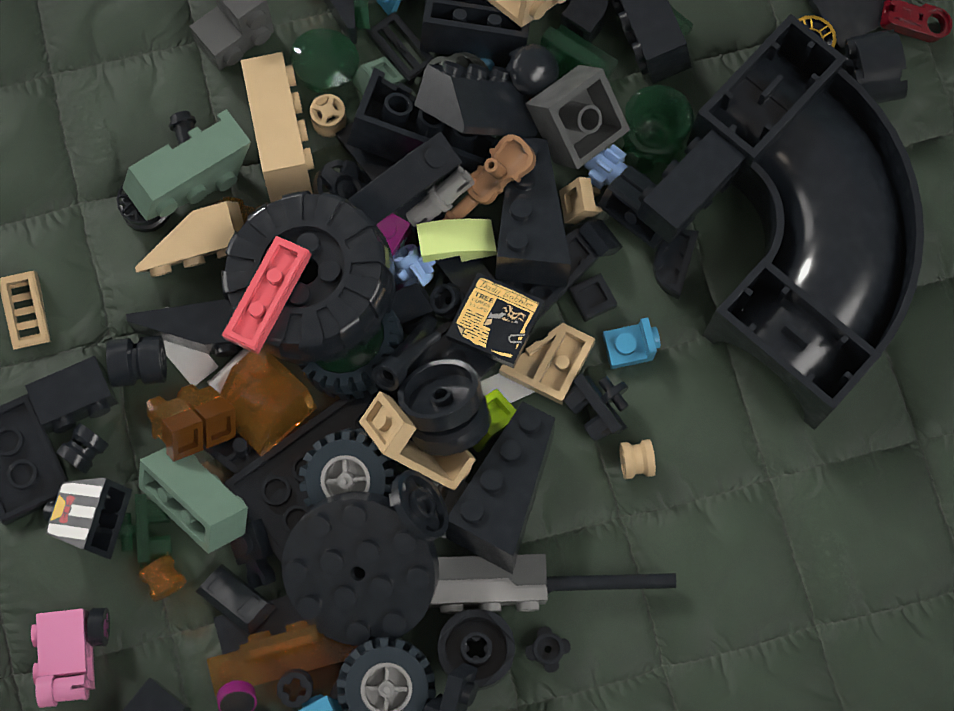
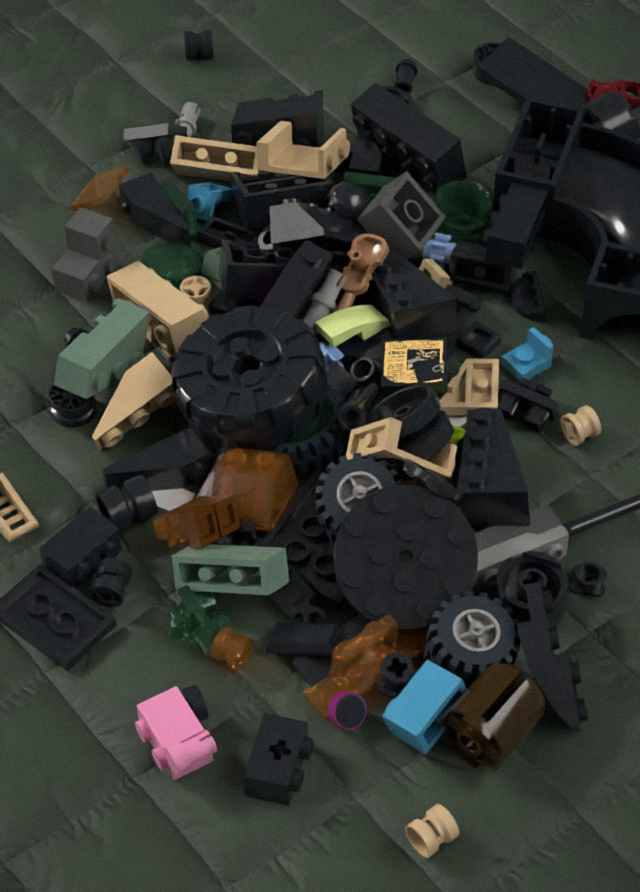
camera: 20 degrees left, 25 degrees down
black torso [43,478,133,559] -> none
coral tile [222,236,312,354] -> none

